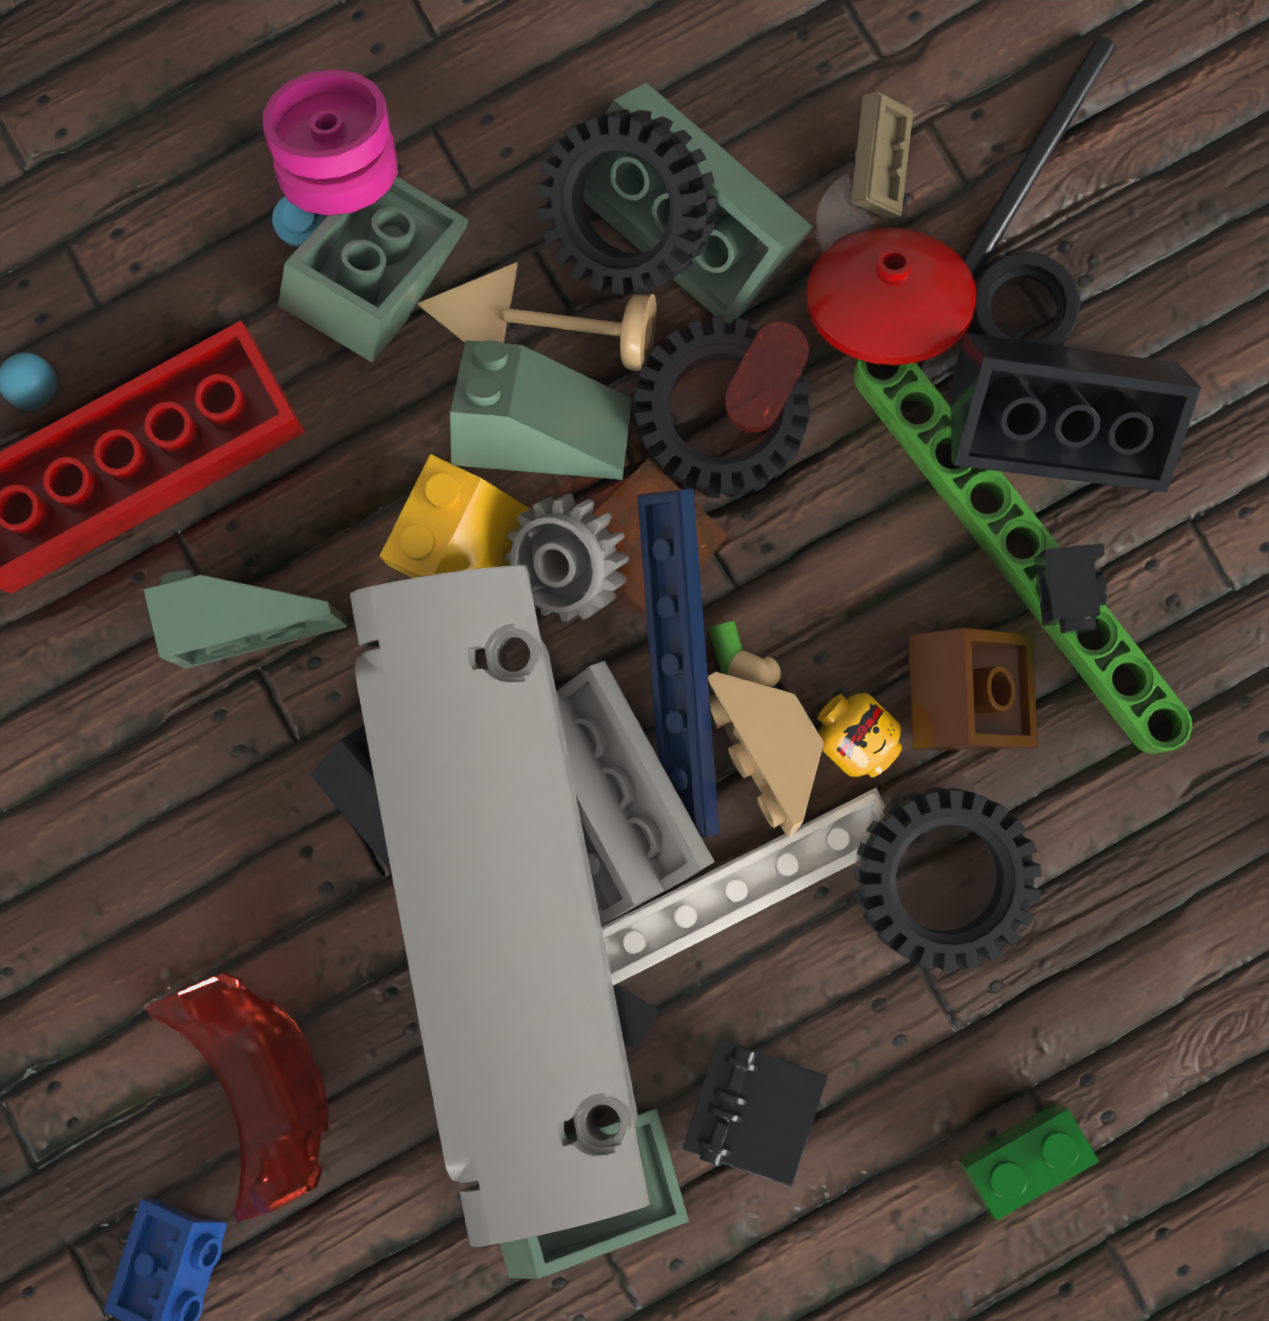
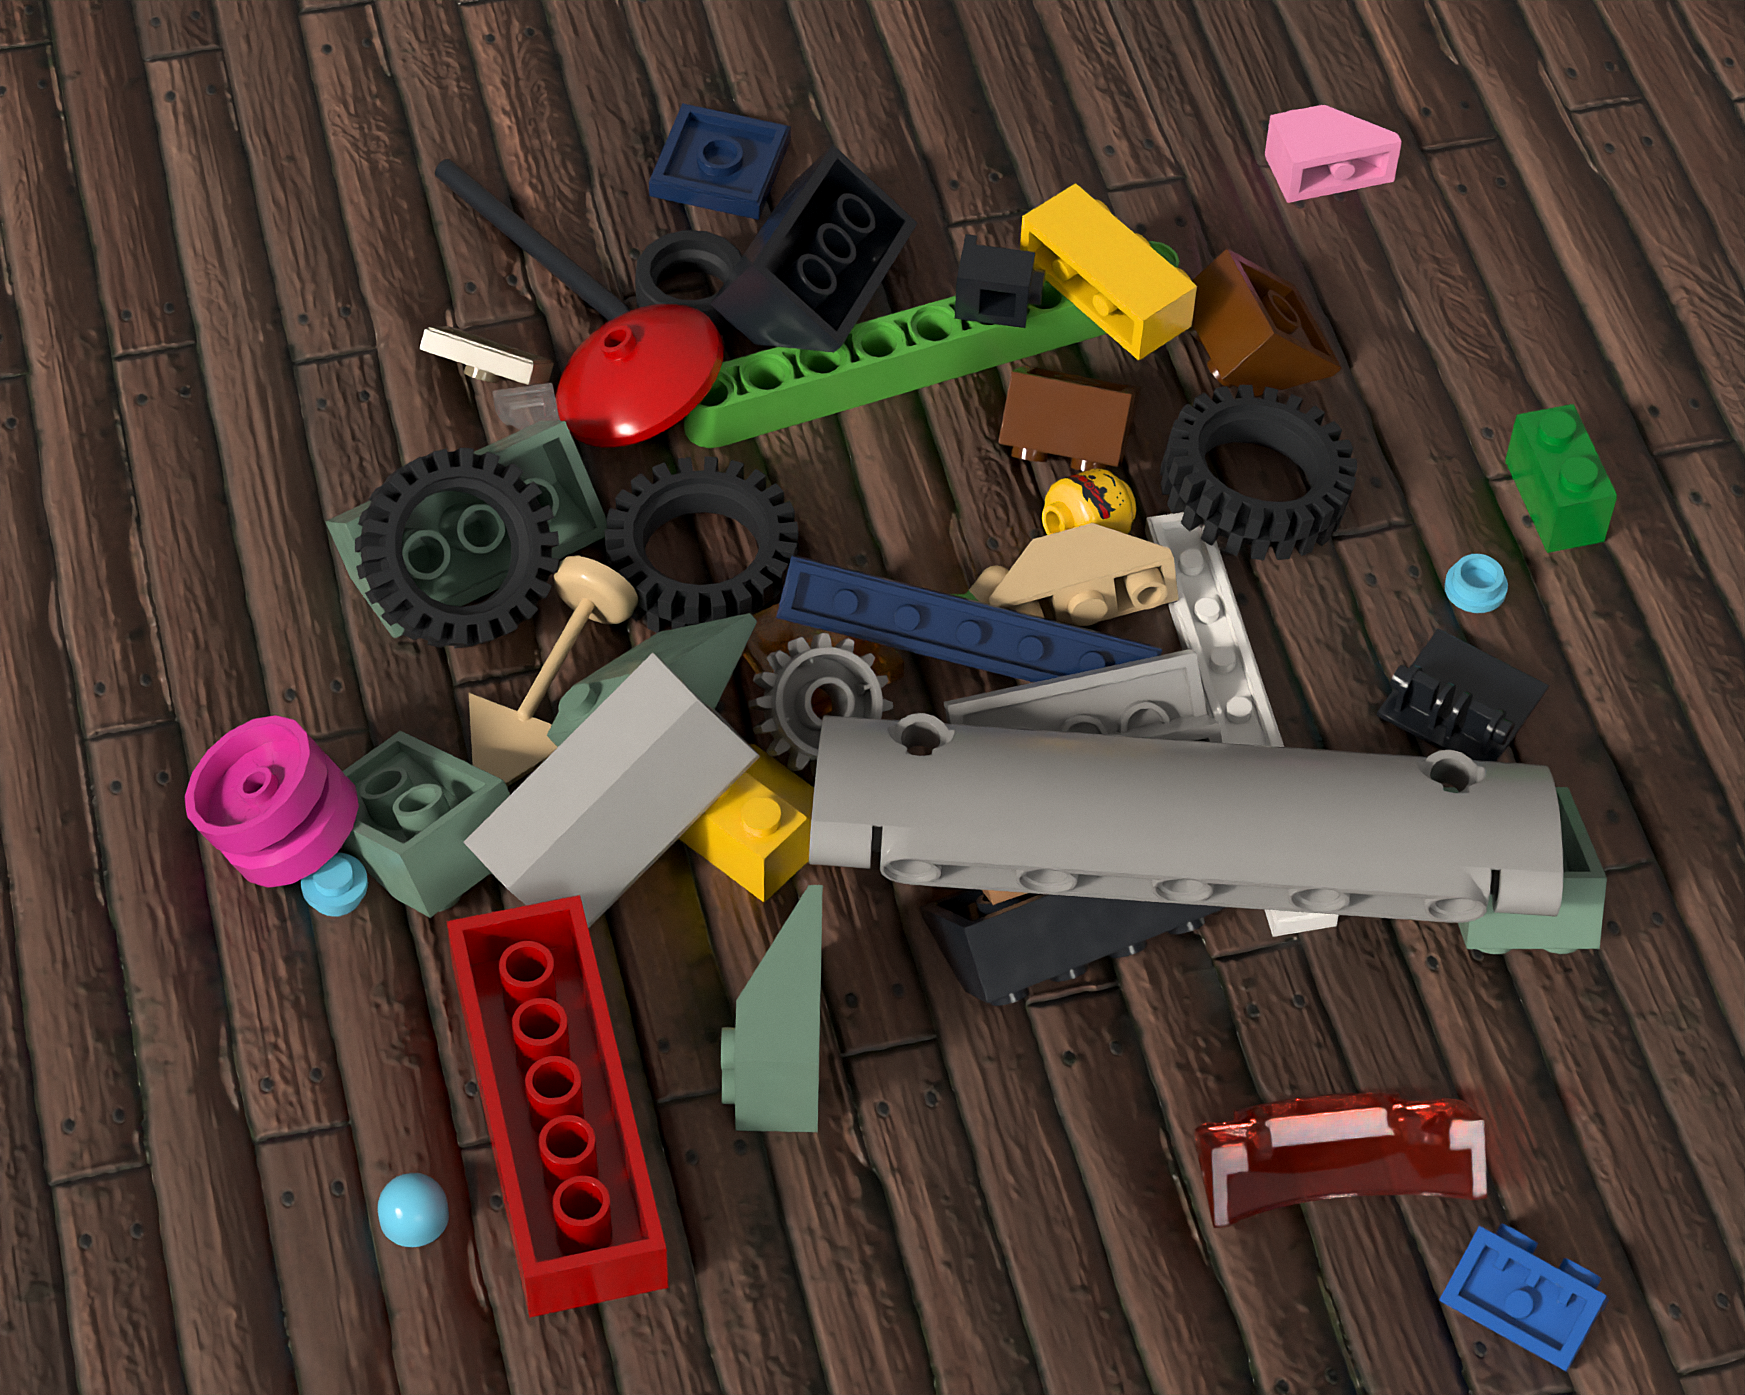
camera: 85 degrees left, 30 degrees down
clear red tile [725,322,809,432] -> none
none -> light grey slope [464,653,760,928]
none -> dark blue tile [649,103,791,220]
none -> yellow brick [1020,183,1197,361]
none -> reddish brown slope [1188,249,1342,397]
none -> medium azure plate [1445,554,1508,613]

